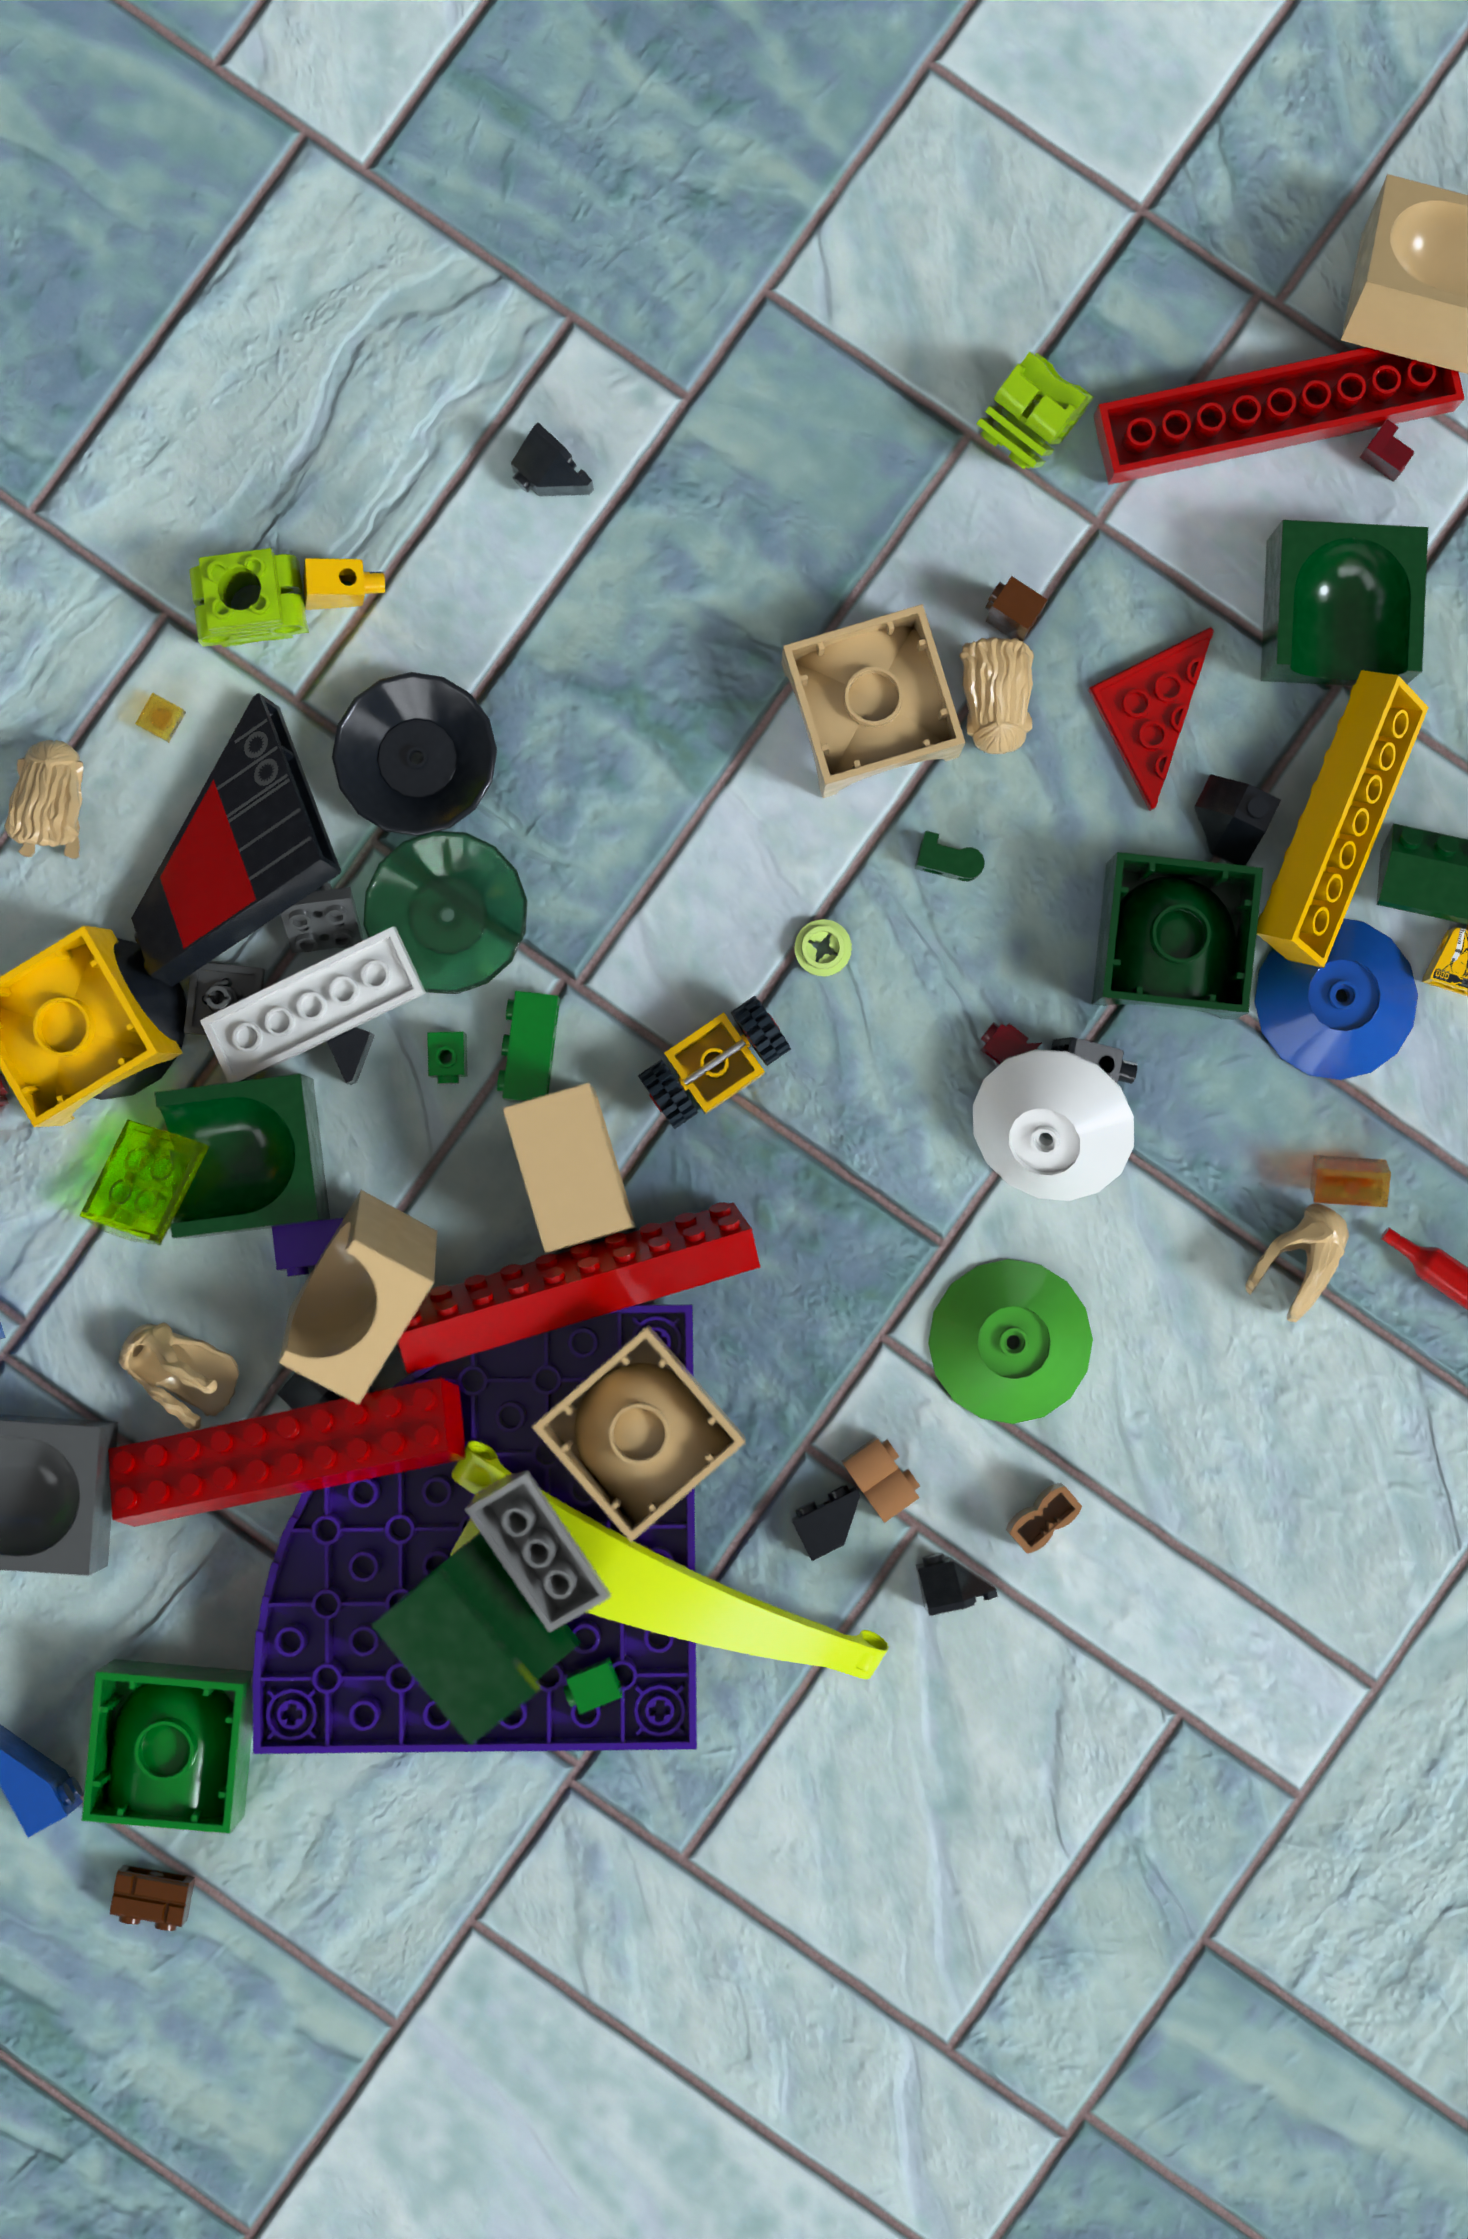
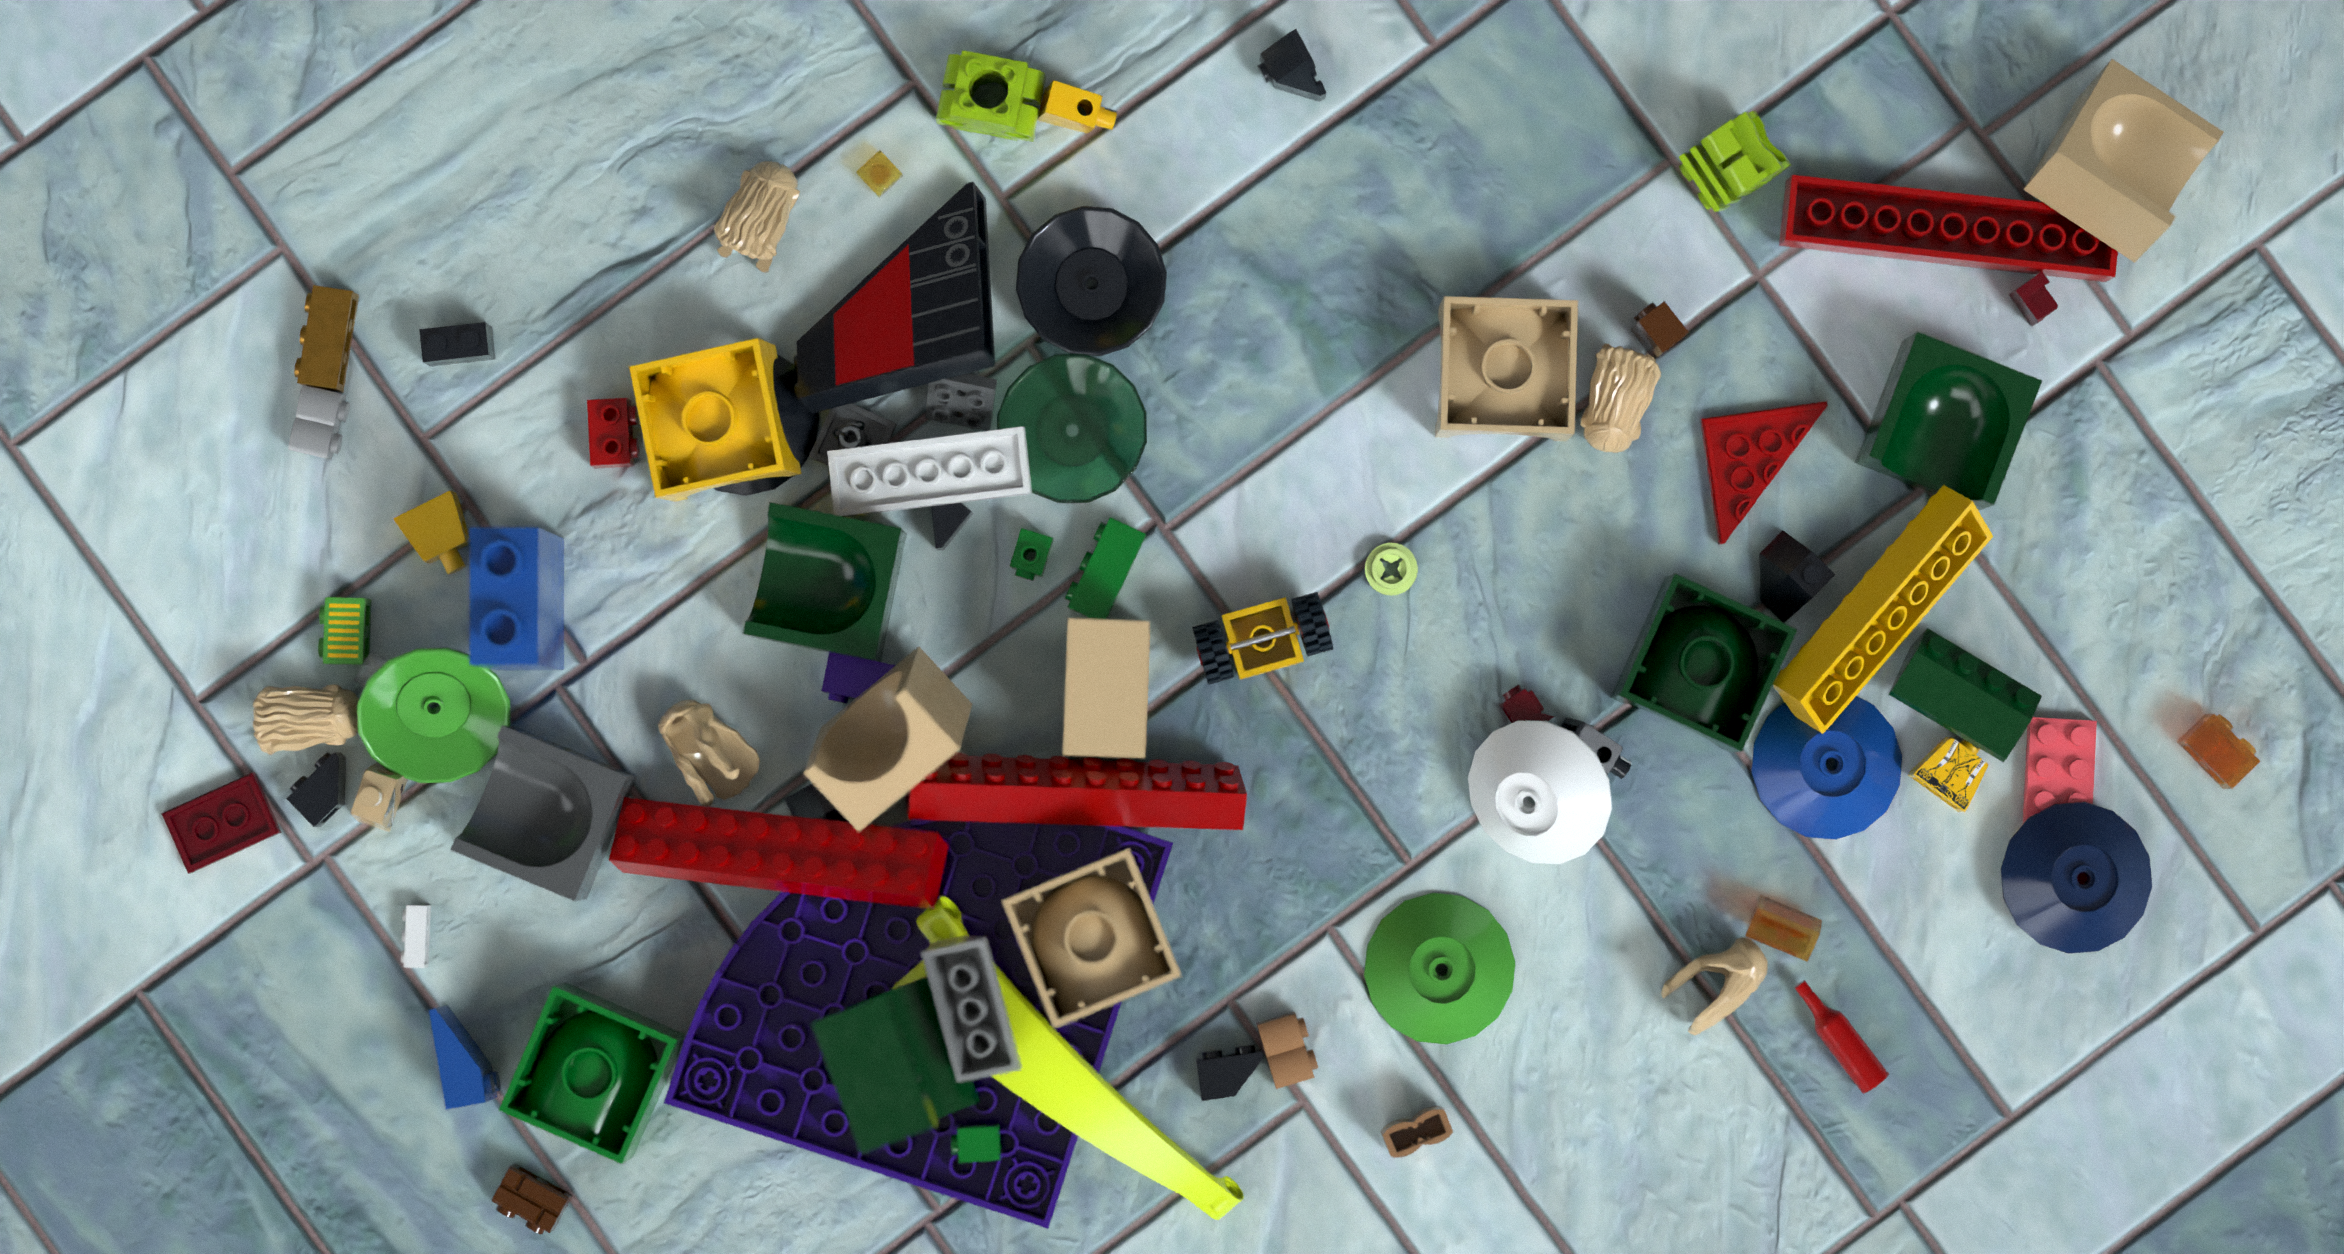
camera: 20 degrees right, 0 degrees up
clear neon green slope [79,1119,209,1245] -> none
dark green leg [914,831,985,882] -> none
black slope [916,1553,998,1616] -> none

